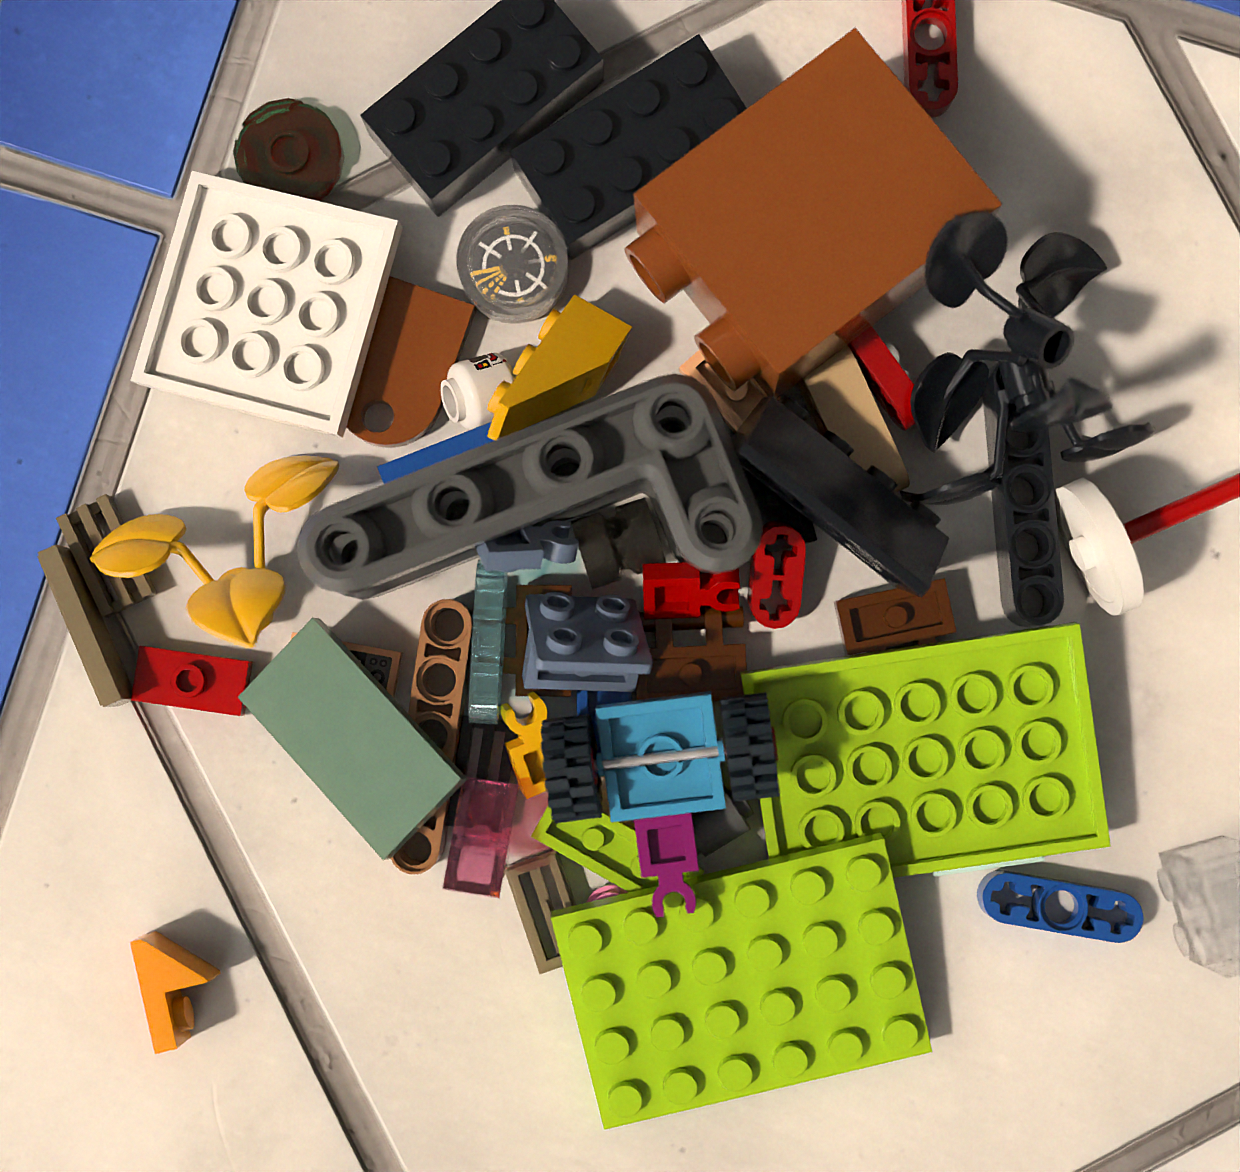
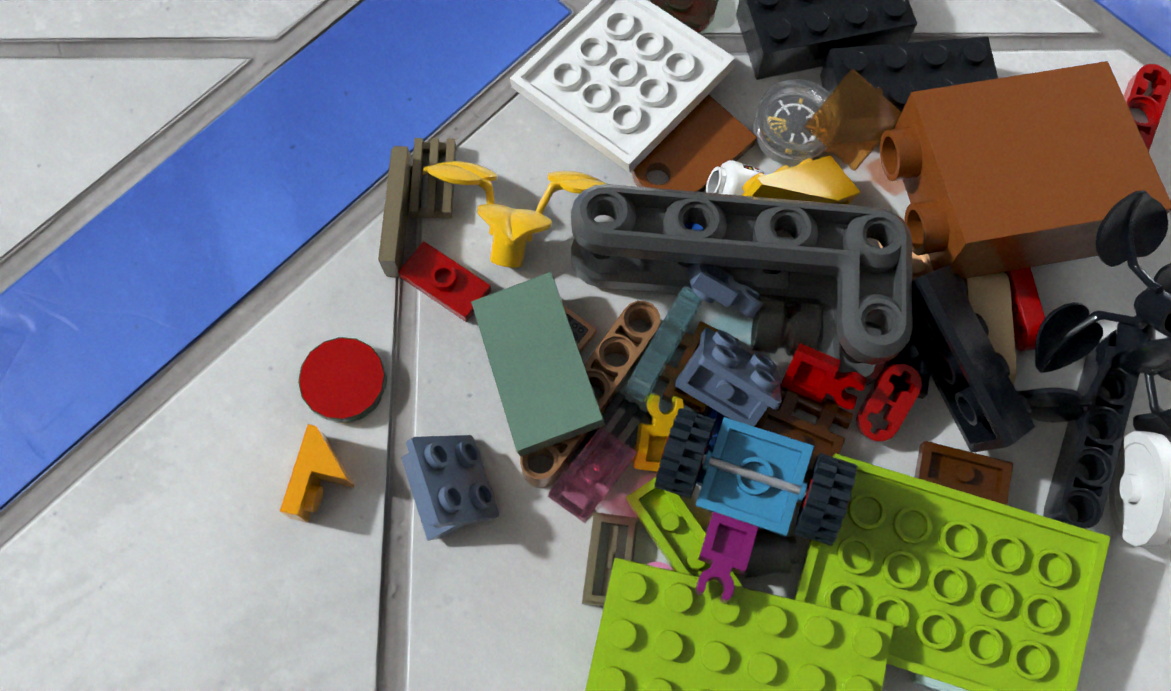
camera: 25 degrees right, 15 degrees down
none -> red tile [298,337,387,423]
none -> sand blue bracket [401,435,499,541]
none -> clear orange piece [803,69,902,171]

